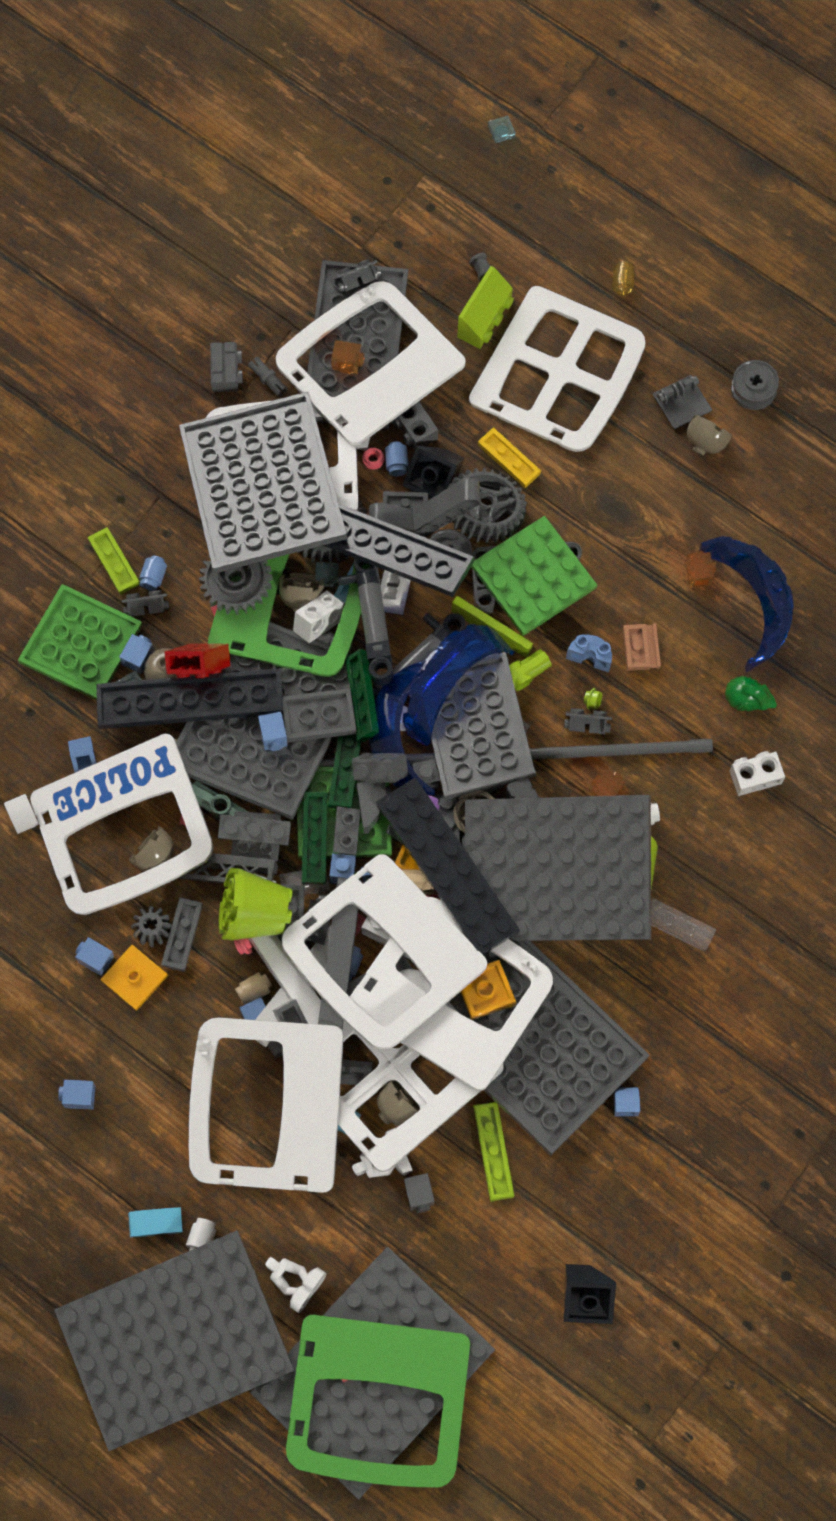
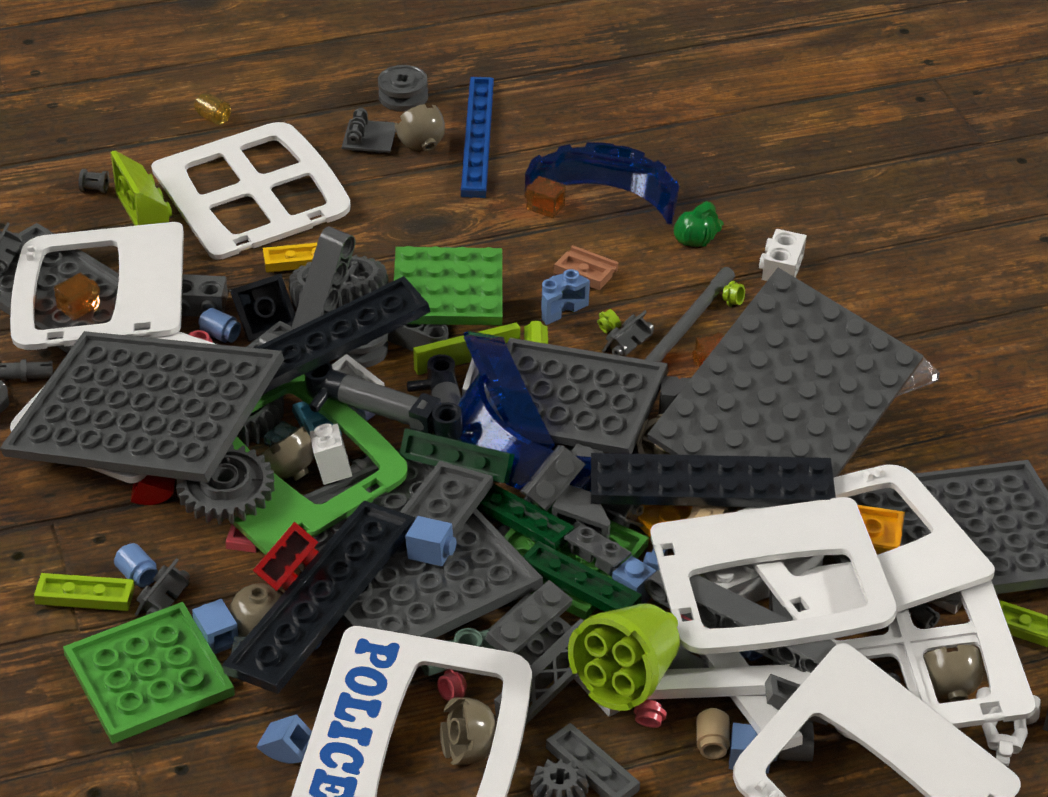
camera: 55 degrees left, 30 degrees down
none -> blue tile [461,77,494,198]
none -> lime plate [722,281,745,307]

